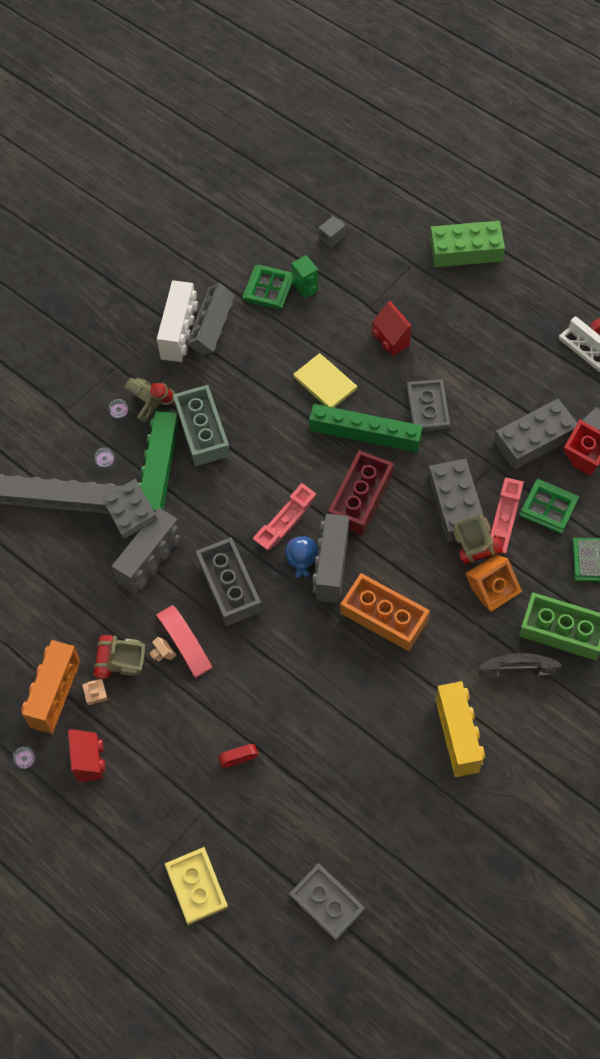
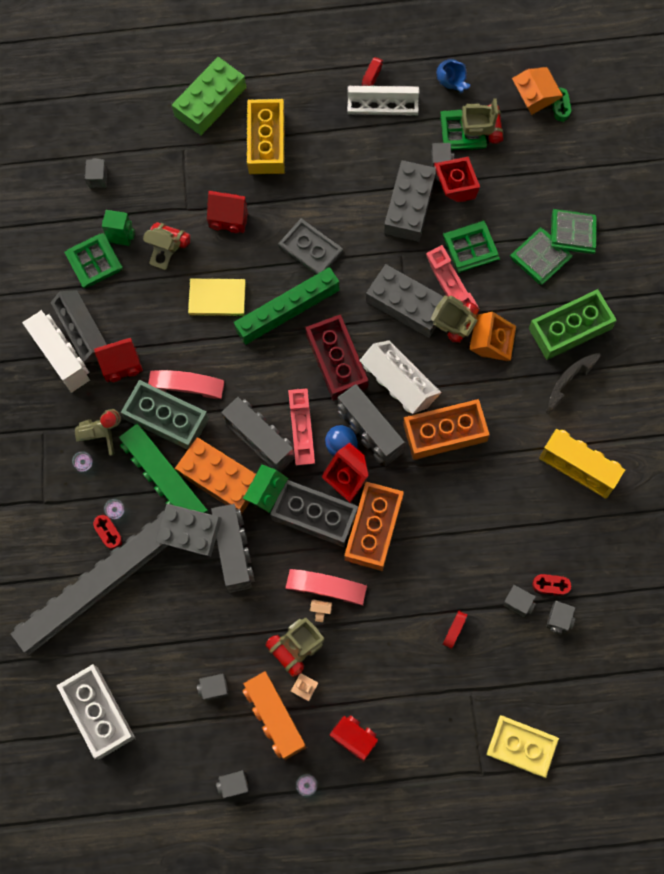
camera: 45 degrees left, 10 degrees up
dark grey tile [289,863,365,941] -> none
none -> red beam [93,515,122,550]
none -> red slope [94,338,143,382]
none -> olive piece [143,222,190,270]
none -> coral slope [148,370,224,399]
none -> orange brick [175,437,256,514]
none -> dark grey brick [197,674,229,701]
none -> dark grey brick [221,397,295,473]
none -> green brick [243,464,288,513]
none -> yellow brick [247,99,285,174]
none -> red slope [322,443,368,502]
none -> orange brick [344,482,404,571]
none -> white brick [359,341,441,414]
none -> dark grey brick [502,585,536,617]
none -> red beam [532,574,571,596]
none -> dark grey brick [546,601,575,634]

